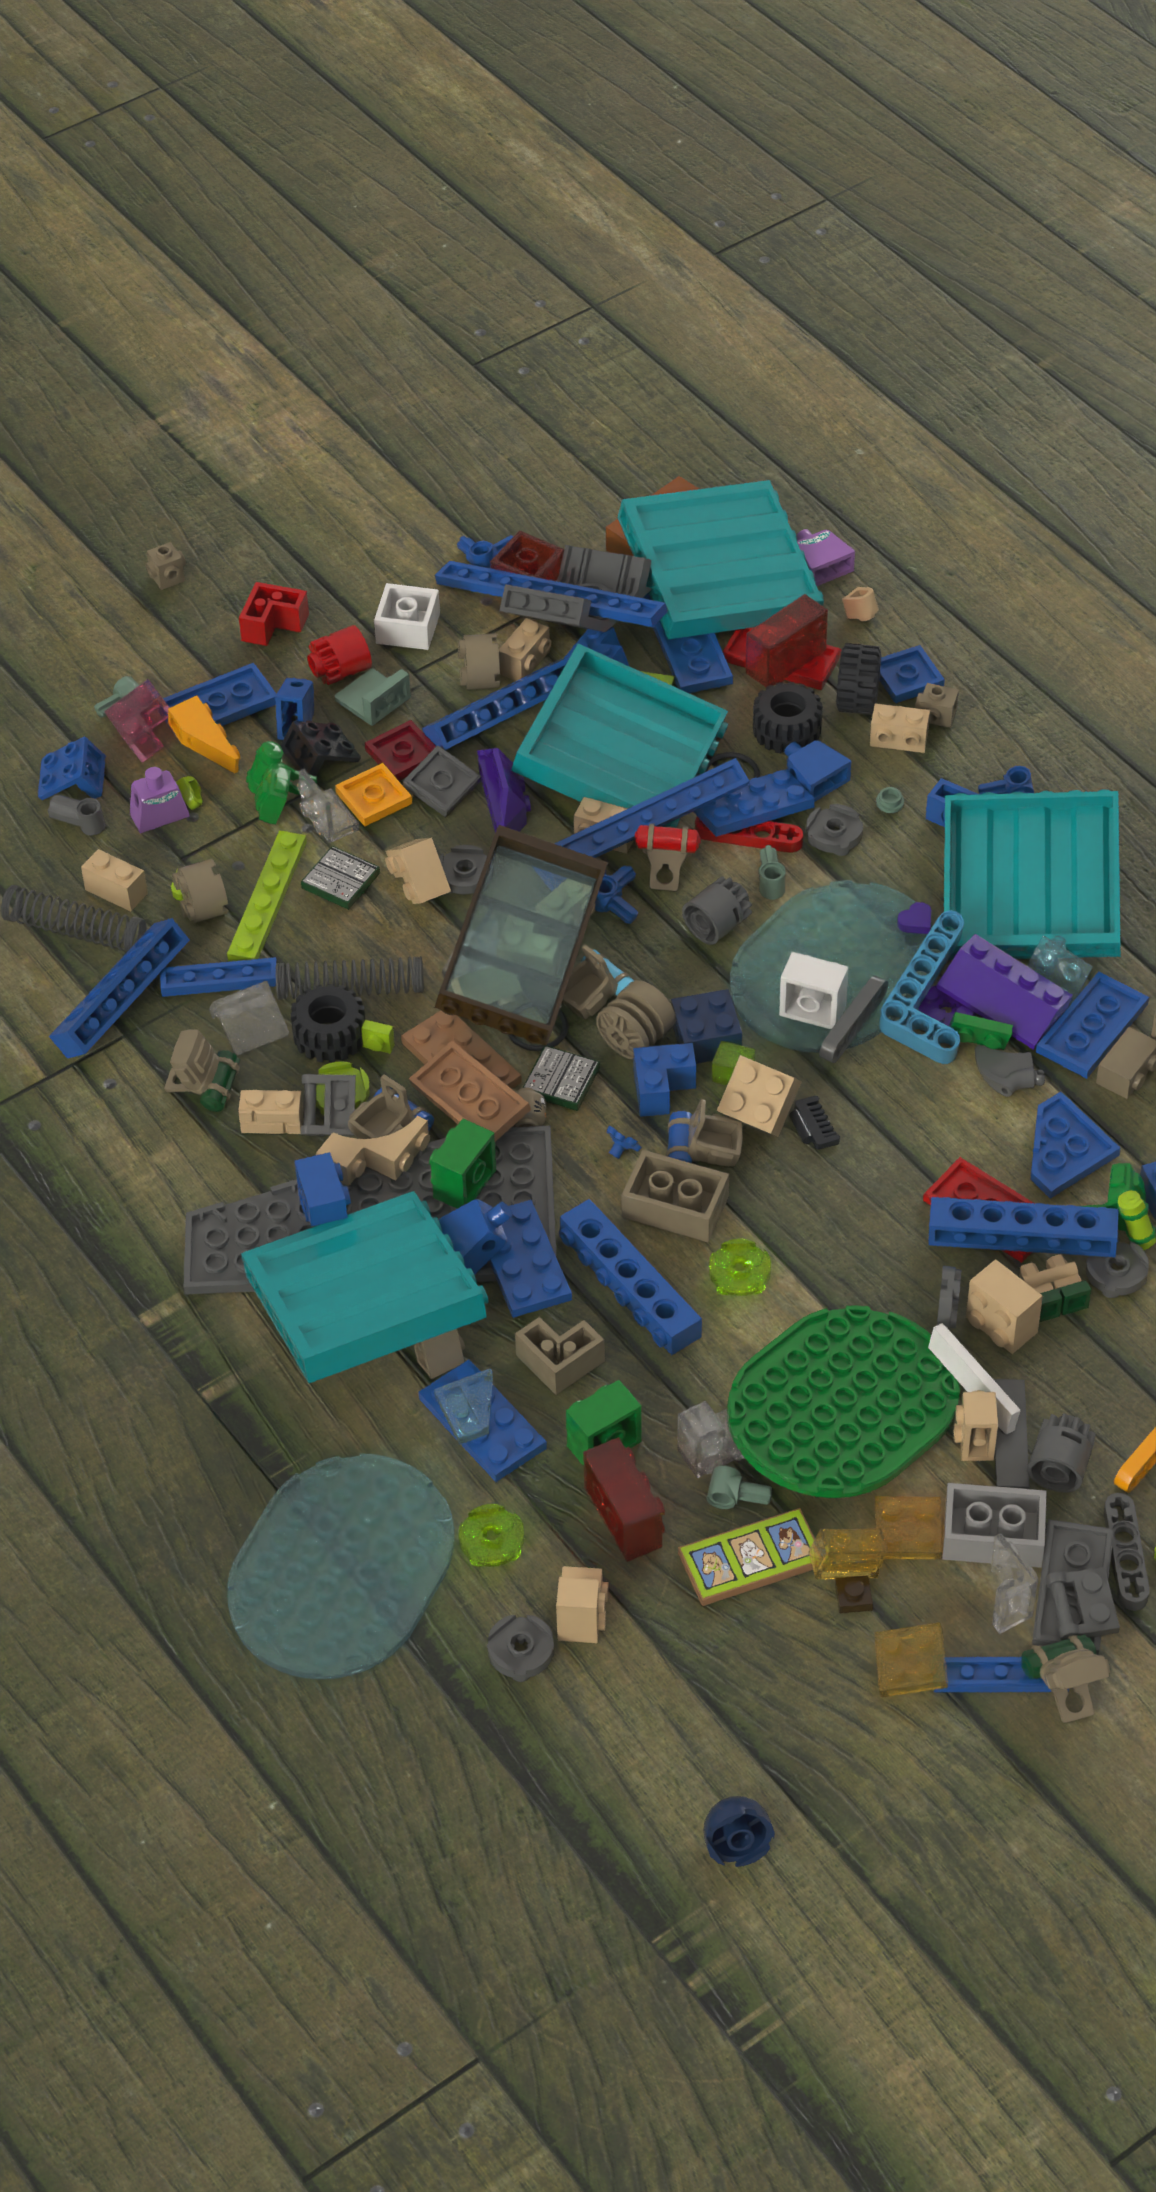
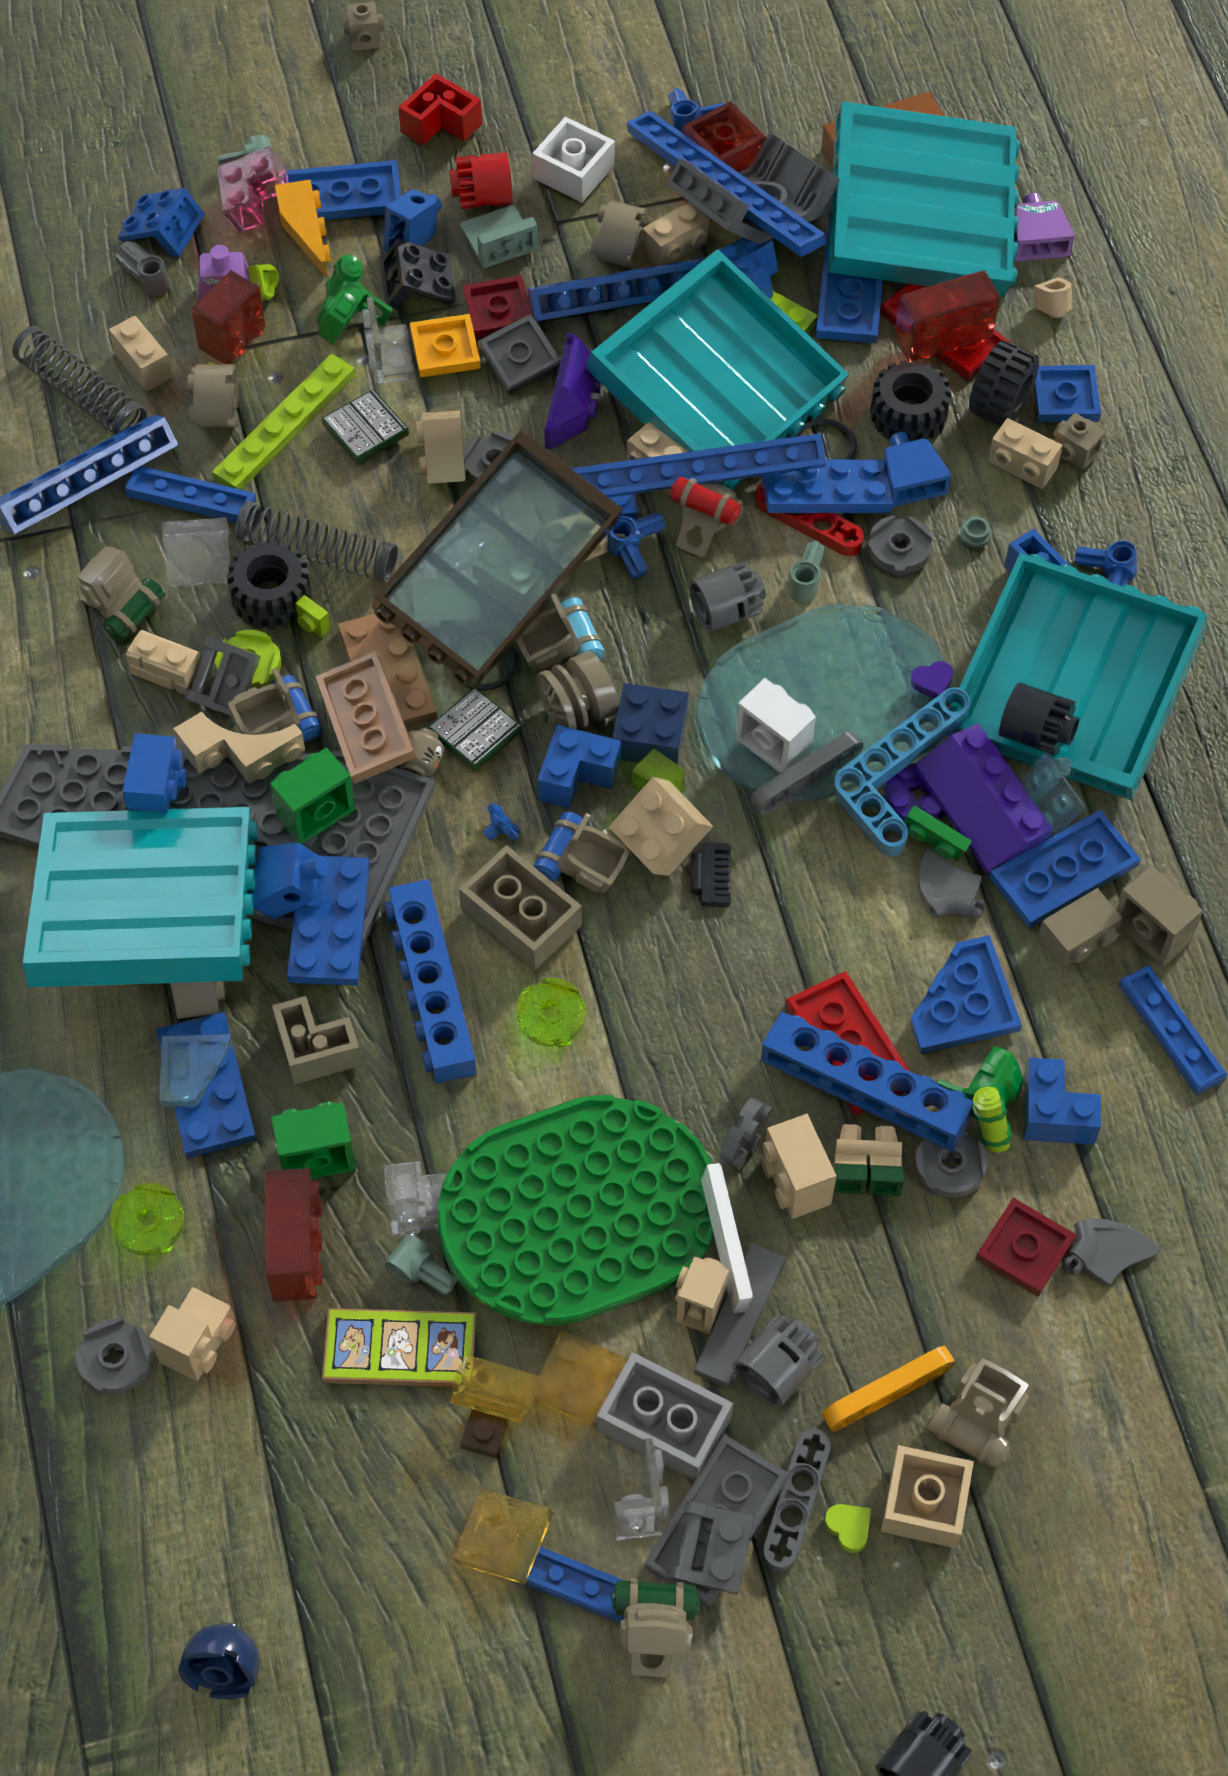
camera: 20 degrees right, 10 degrees up
none -> clear red brick [191,270,266,364]
none -> black gear [999,682,1080,756]

